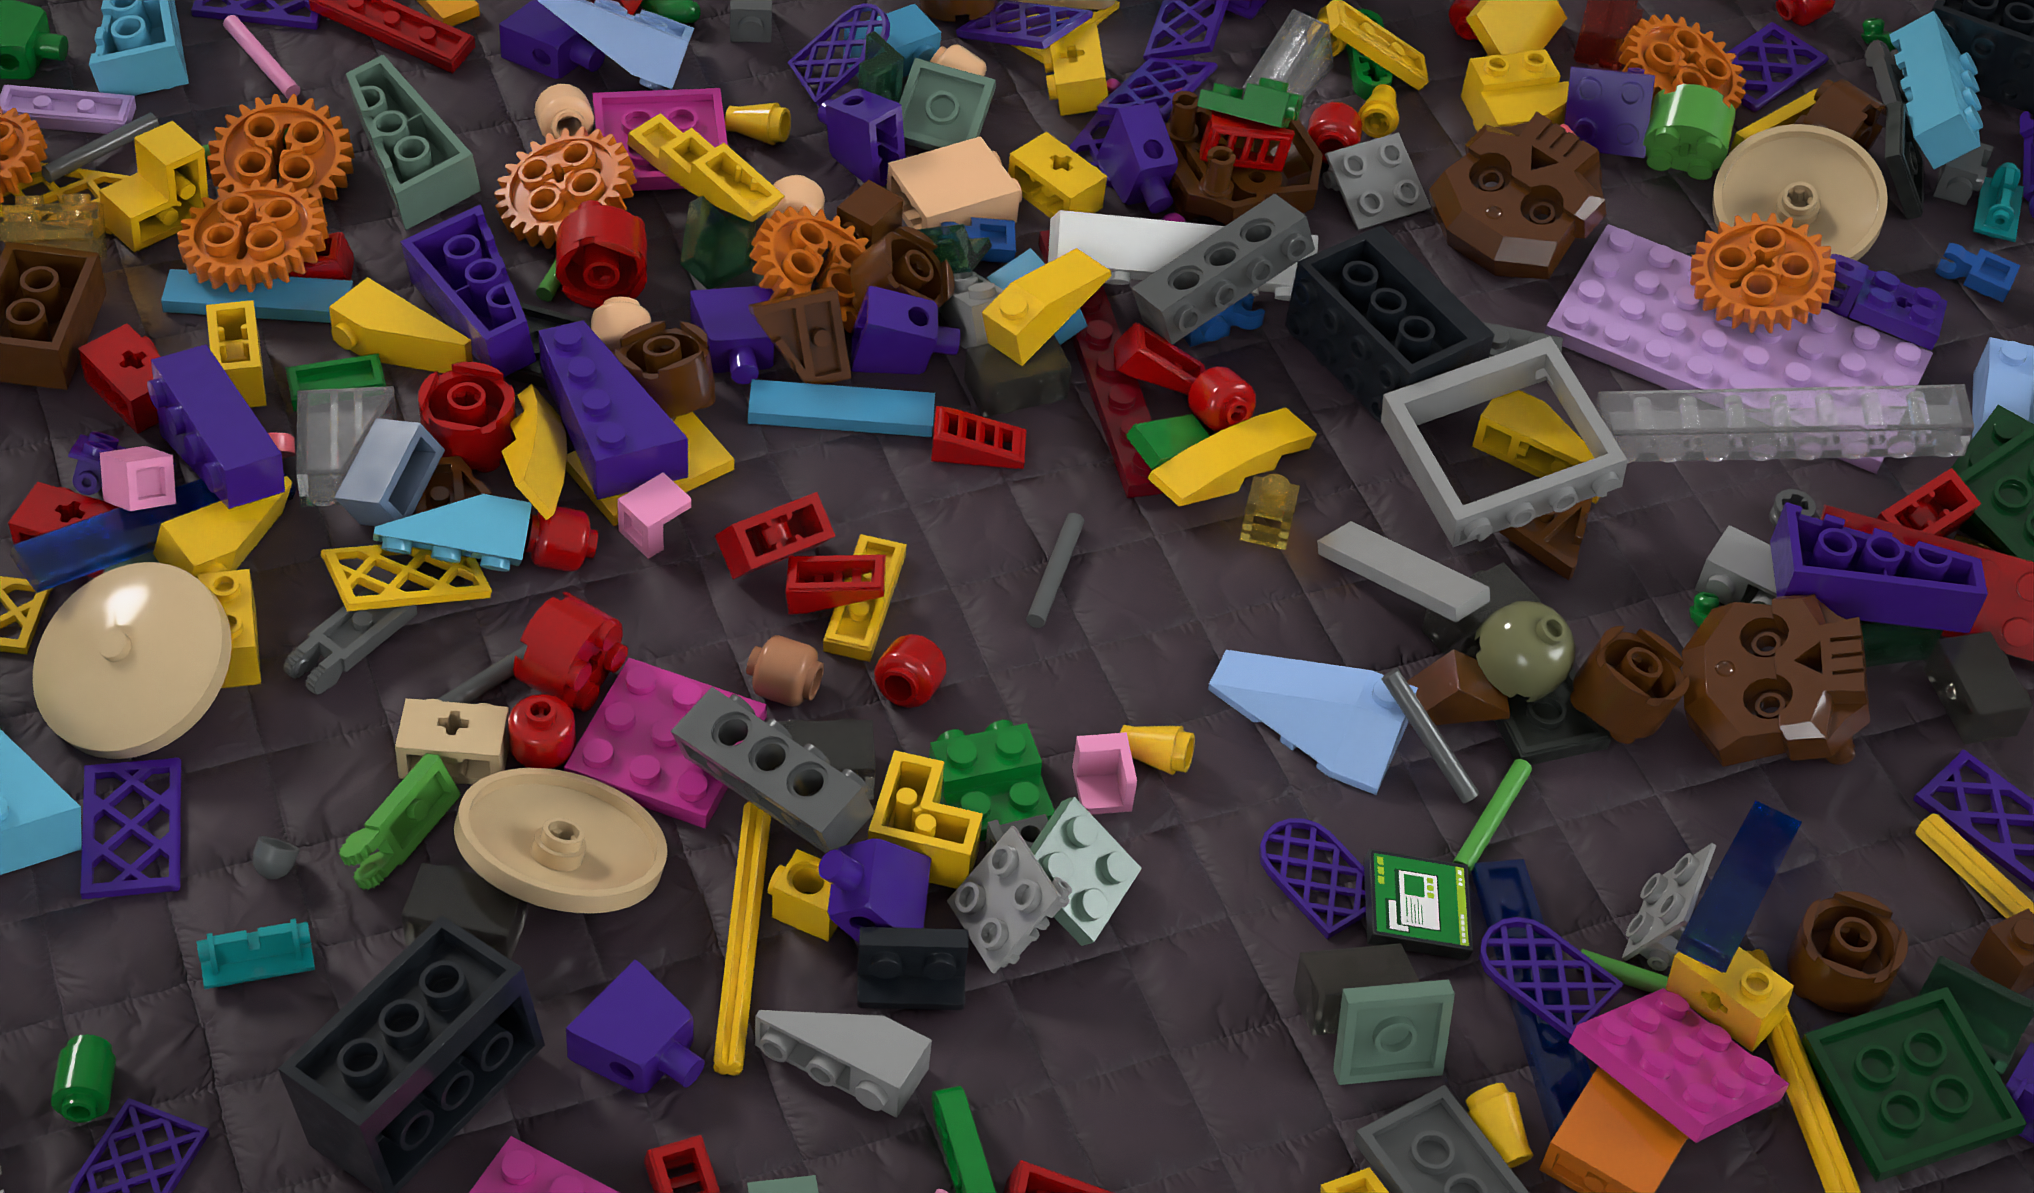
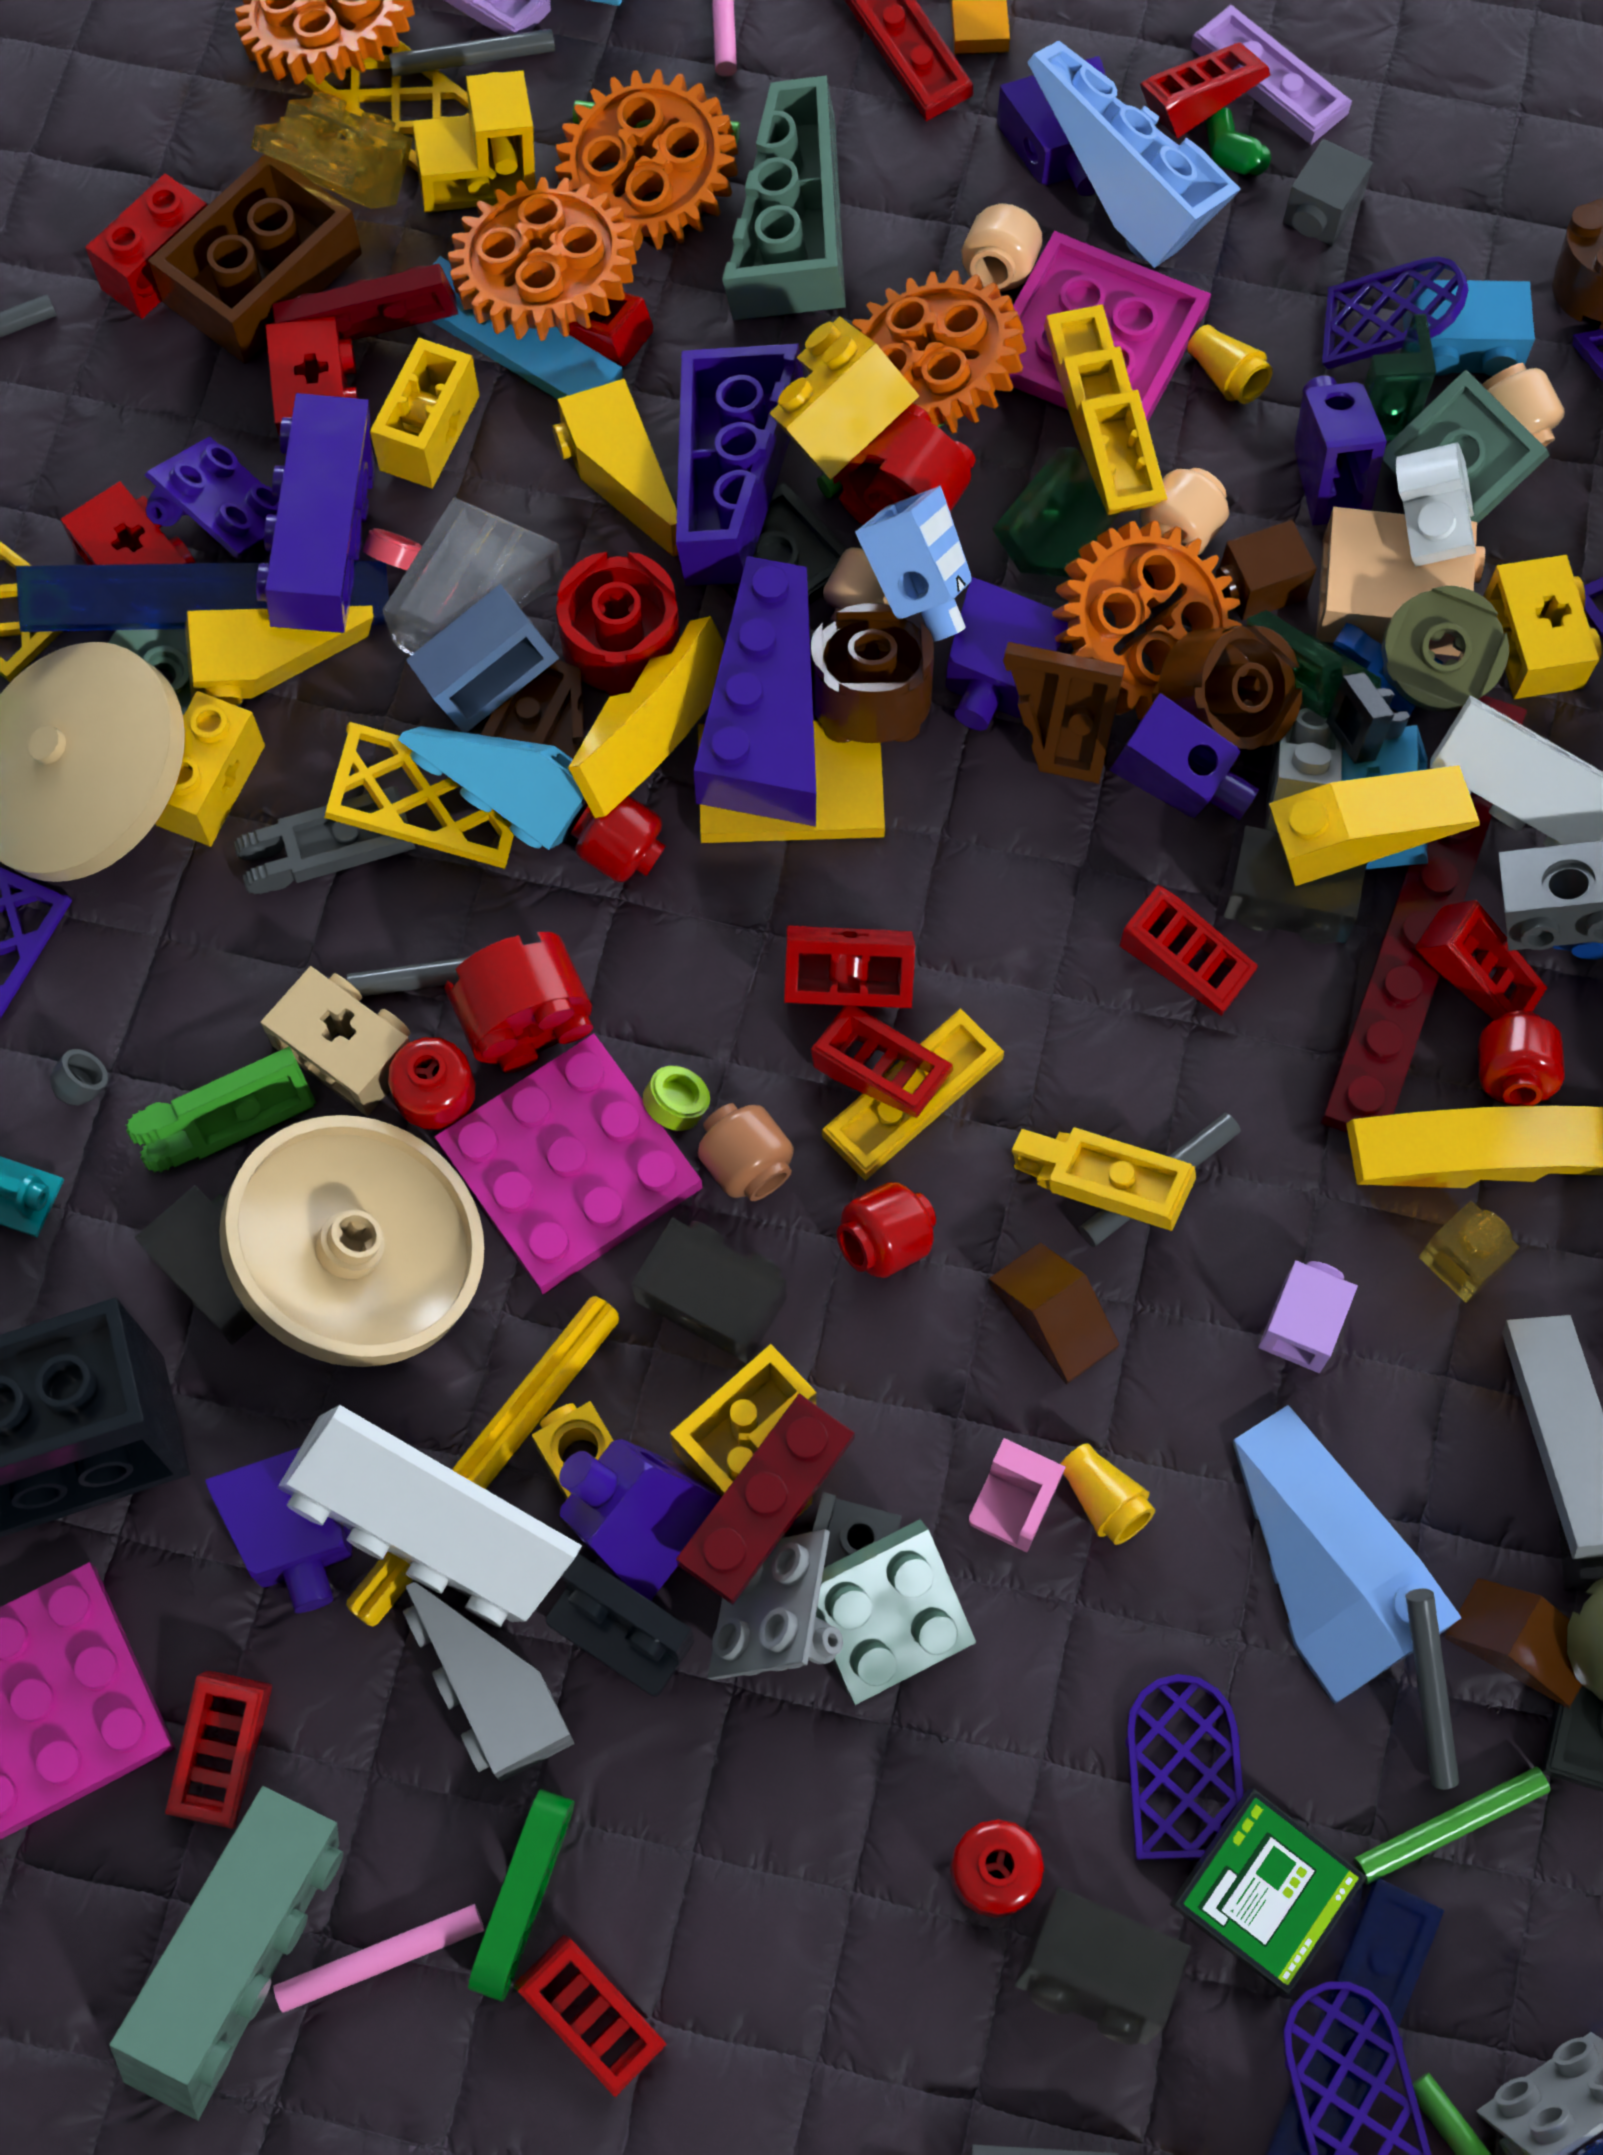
camera: 40 degrees right, 20 degrees up
bright pink panel [100,446,176,511] -> none
green tile [285,353,387,412] -> none
bright pink panel [618,472,692,559] -> none
dark grey brick [671,687,875,853] -> none
dark azure tile [748,379,935,437] -> none
green plate [929,720,1055,842] -> none
green tile [1126,414,1210,470] -> none
sand green plate [1333,979,1455,1085] -> none
none -> dark red plate [273,263,458,340]
none -> white slope [277,1405,582,1627]
none -> lime tile [643,1066,710,1131]
none -> dark red plate [676,1393,855,1605]
none -> yellow brick [769,316,919,480]
none -> light blue torso [855,486,971,642]
none -> red head [950,1819,1044,1918]
none -> reddish brown slope [988,1242,1120,1385]
none -> yellow hinge [1012,1127,1196,1231]
none -> lavender brick [1258,1260,1358,1373]
none -> black tile [1326,672,1410,764]
none -> olive plate [1381,586,1509,712]
none -> white brick [1396,442,1476,567]

